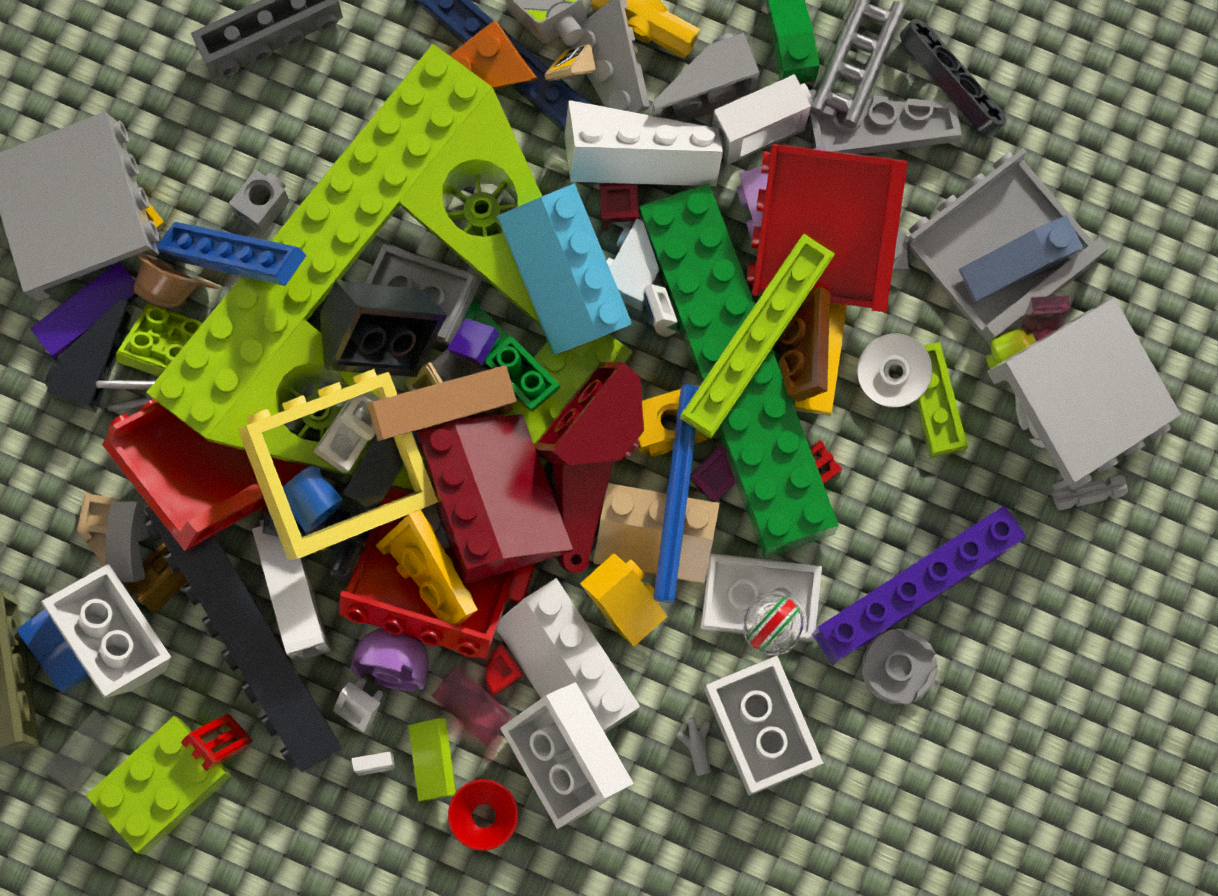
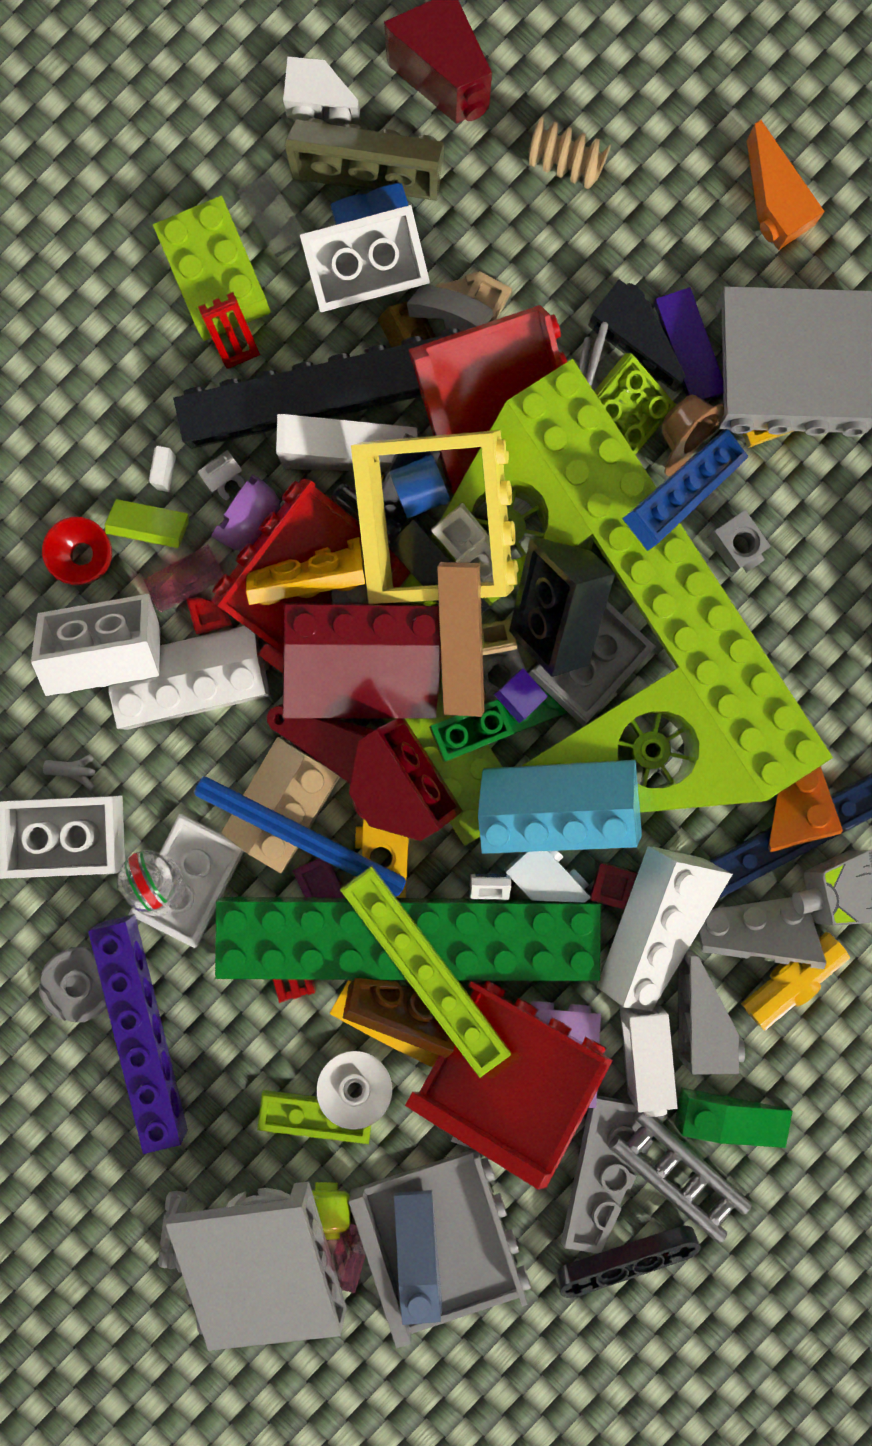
camera: 110 degrees right, 10 degrees up
tan slope [545,44,596,81] -> none
yellow brick [580,553,668,647] -> none

